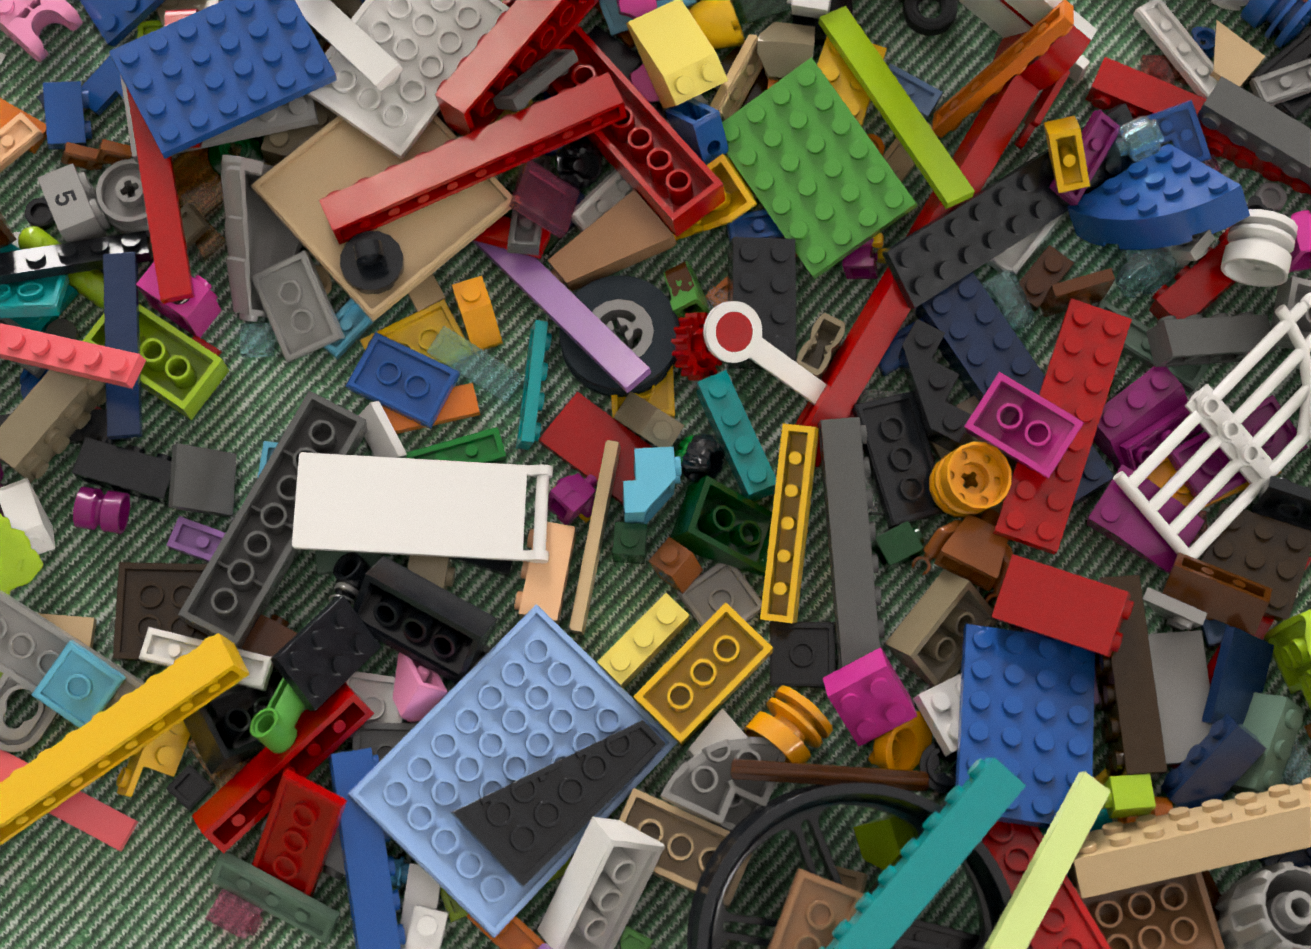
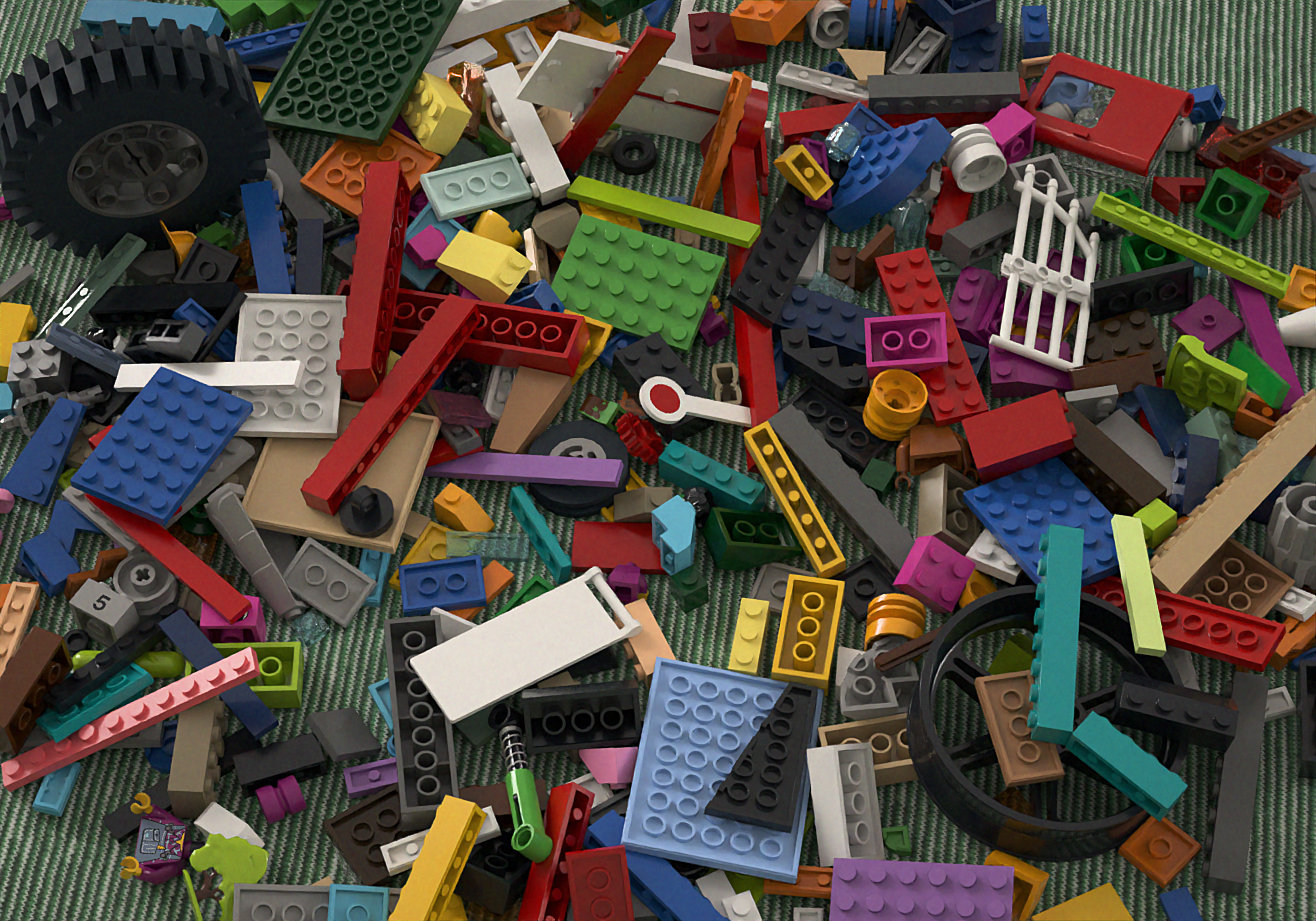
camera: 30 degrees left, 20 degrees down
black plate [270,595,381,711] -> none
dark grey plate [492,49,578,112] -> none
tan tile [569,440,621,635] -> none
dark orange brick [649,537,703,594] -> none

